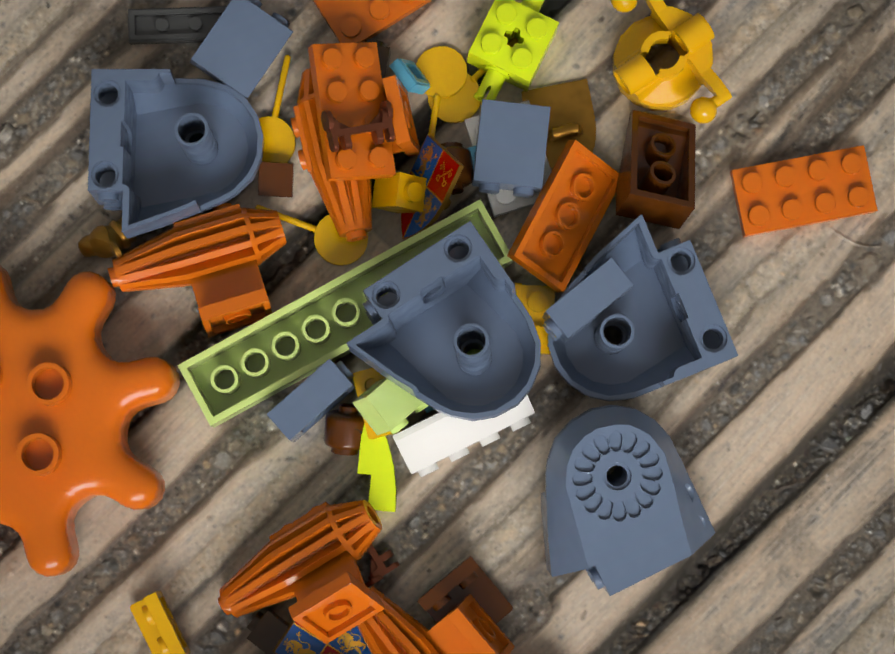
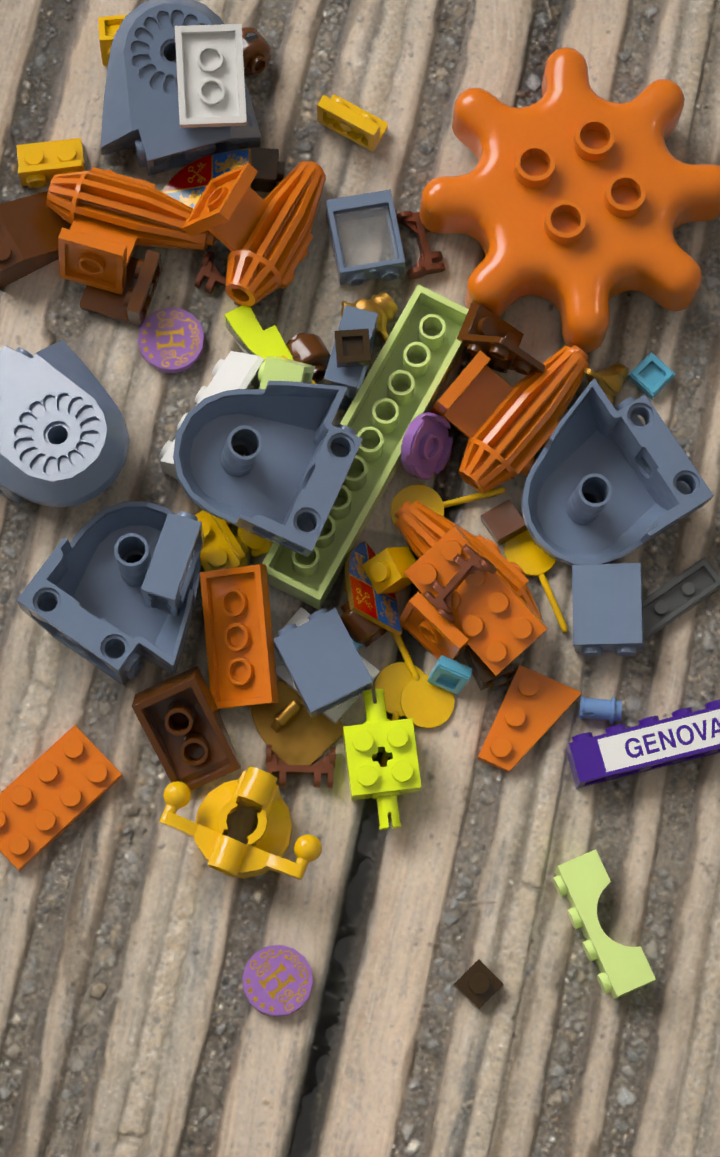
camera: 145 degrees right, 10 degrees down
none -> medium lavender tile [138,307,205,374]
none -> copper piece [266,744,336,788]
none -> window [326,189,405,286]
none -> dark brown plate [334,328,371,368]
none -> pearl gold animal [340,292,398,345]
none -> copper piece [396,211,445,279]
none -> medium lavender tile [401,412,453,480]
none -> reddish brown bracket [457,303,546,375]
none -> medium azure tile [628,352,676,400]

